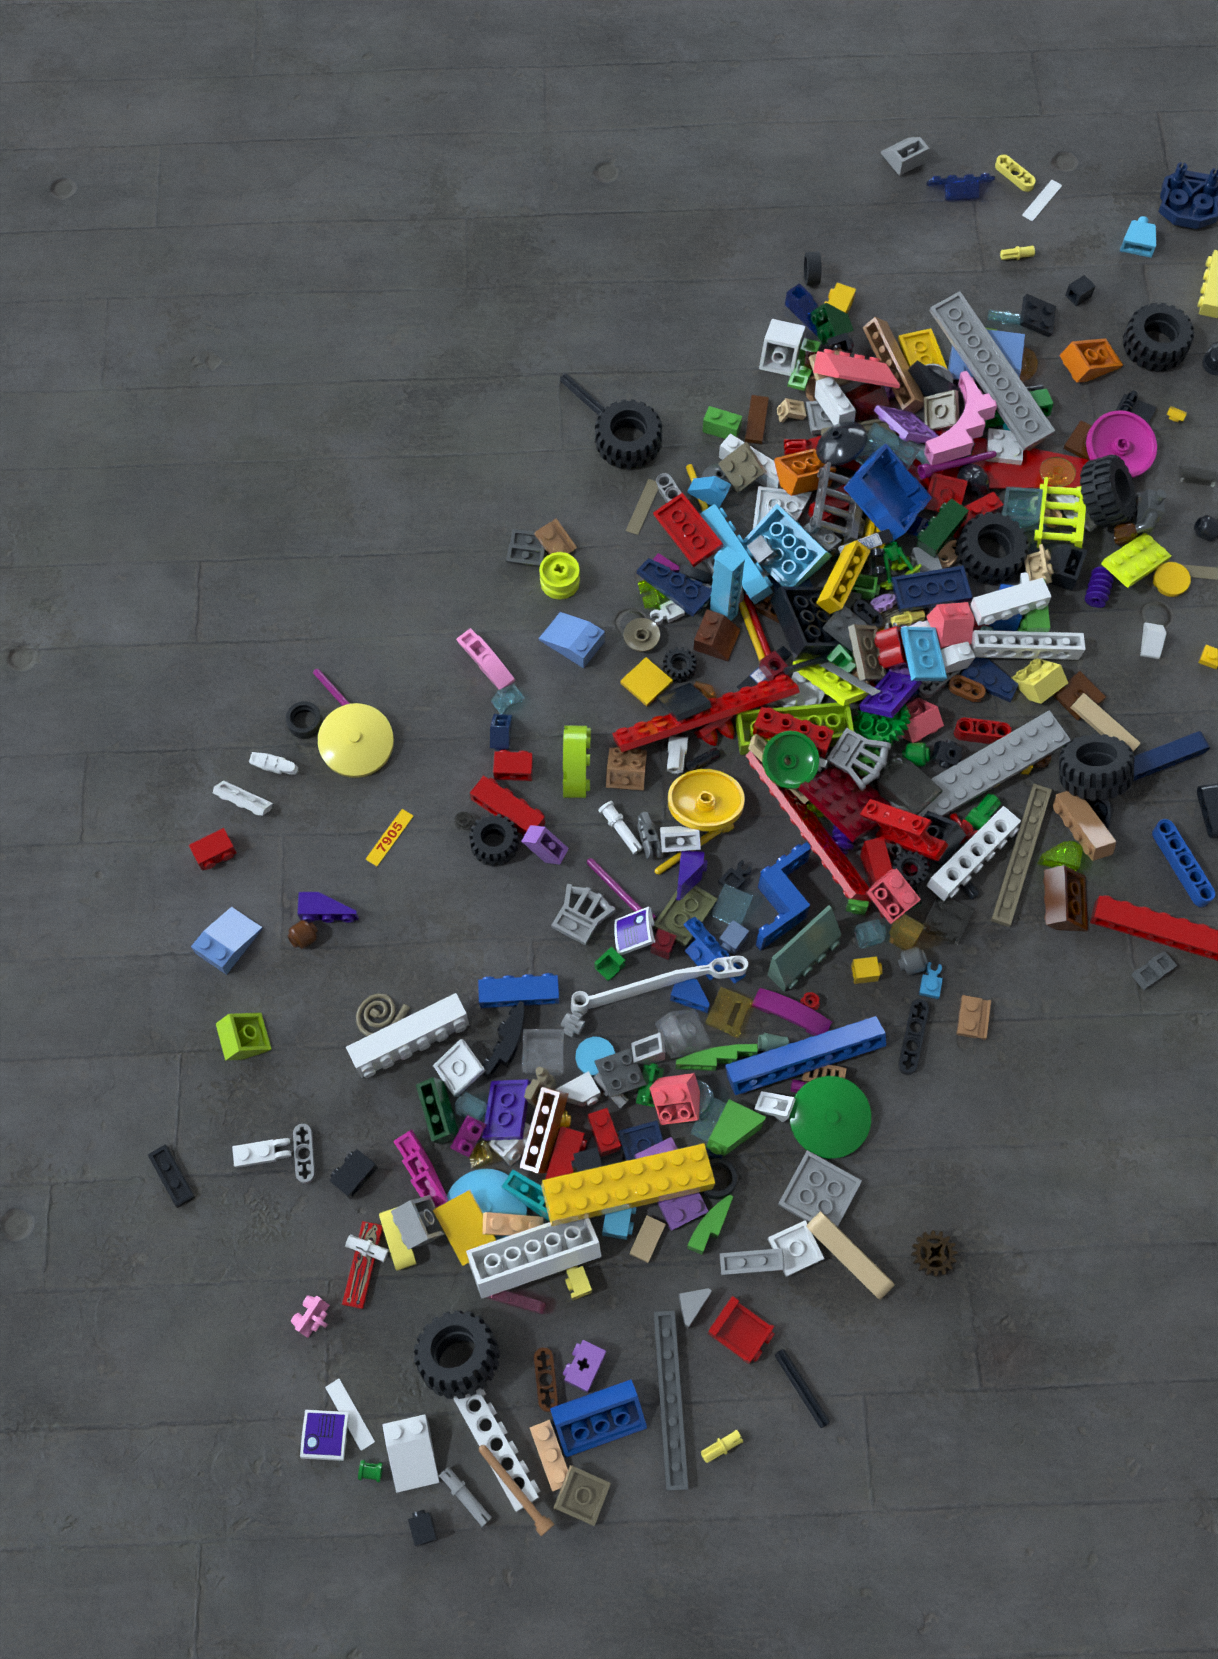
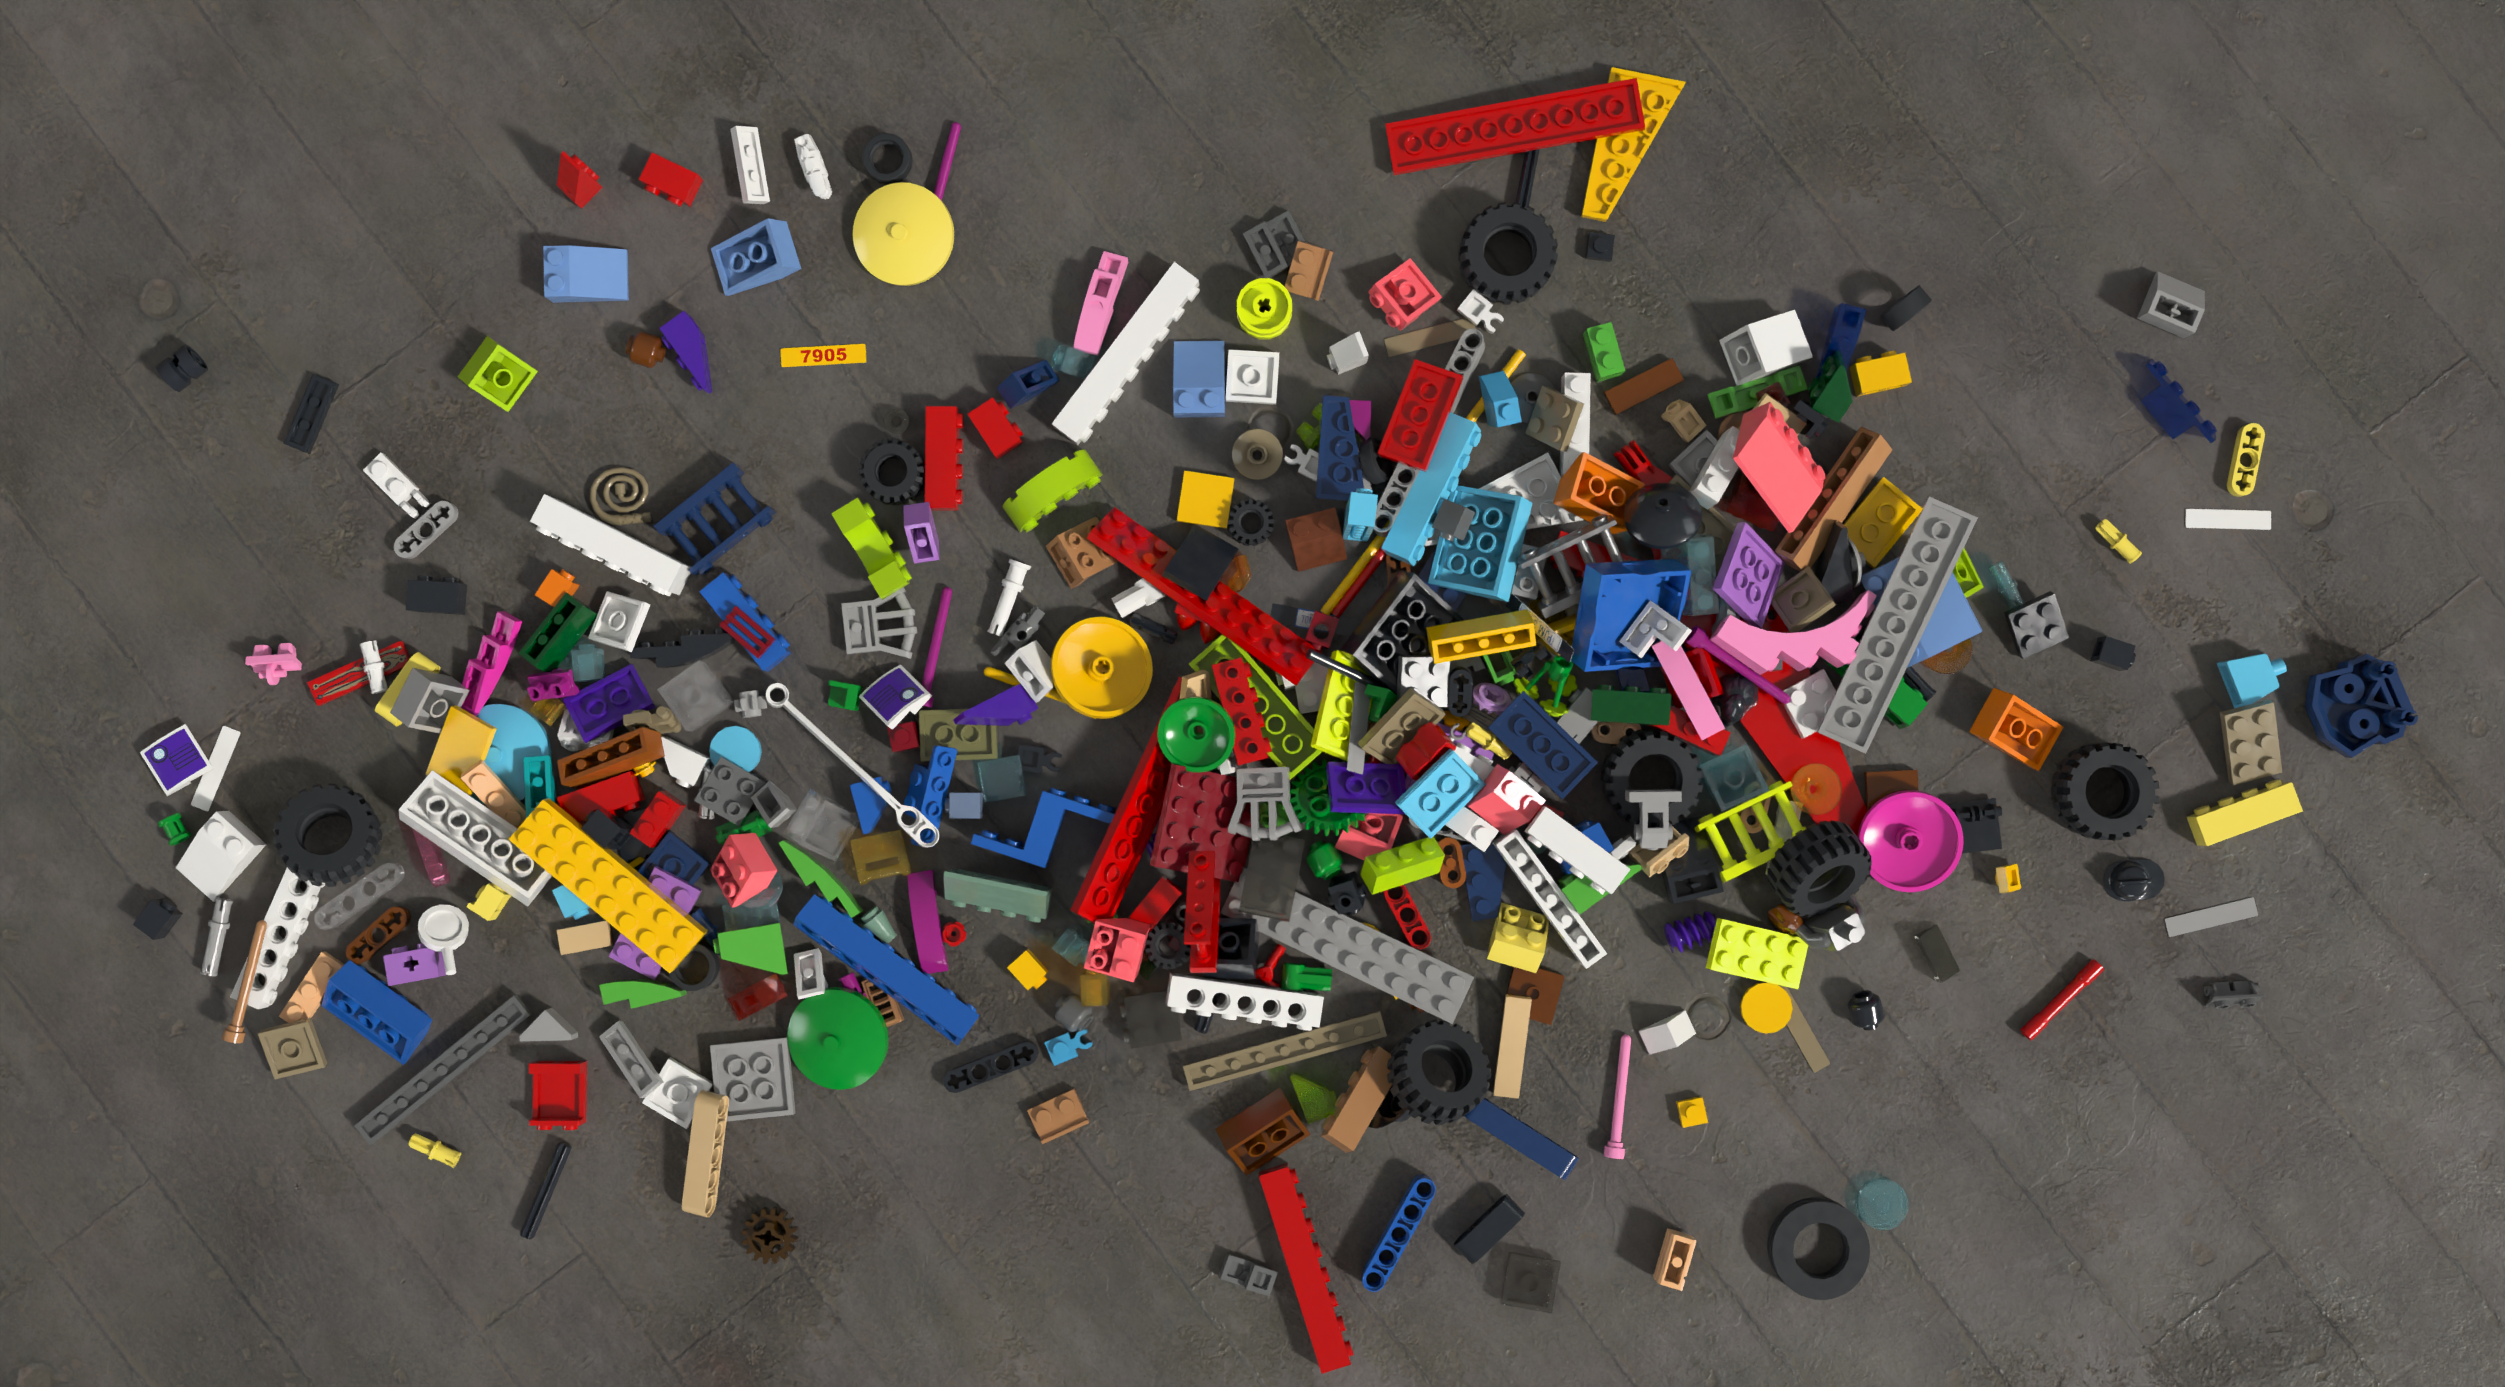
camera: 55 degrees right, 20 degrees up
none -> black wheel [156,344,208,392]
none -> clear beam [314,863,404,930]
none -> white piece [418,905,469,975]
none -> orange brick [535,569,580,607]
none -> red slope [557,151,603,209]
none -> dark blue fence [654,462,776,576]
none -> medium blue slope [711,218,801,296]
none -> dark red tile [719,606,776,659]
none -> clear red slope [728,973,787,1021]
none -> lime brick [831,498,912,600]
none -> white brick [1052,262,1200,445]
none -> white plate [1226,350,1279,405]
none -> white slope [1327,332,1369,374]
none -> lime brick [1360,836,1445,895]
none -> coral plate [1368,258,1442,331]
none -> red plate [1385,78,1645,175]
none -> white plate [1457,289,1504,334]
none -> yellow wing [1581,67,1686,222]
none -> black plate [1586,232,1615,262]
none -> bright pink piece [1604,1034,1631,1159]
none -> white plate [1619,600,1692,658]
none -> light grey tile [1625,789,1682,850]
none -> bright pink slope [1651,640,1725,740]
none -> dark tan plate [2220,699,2282,785]

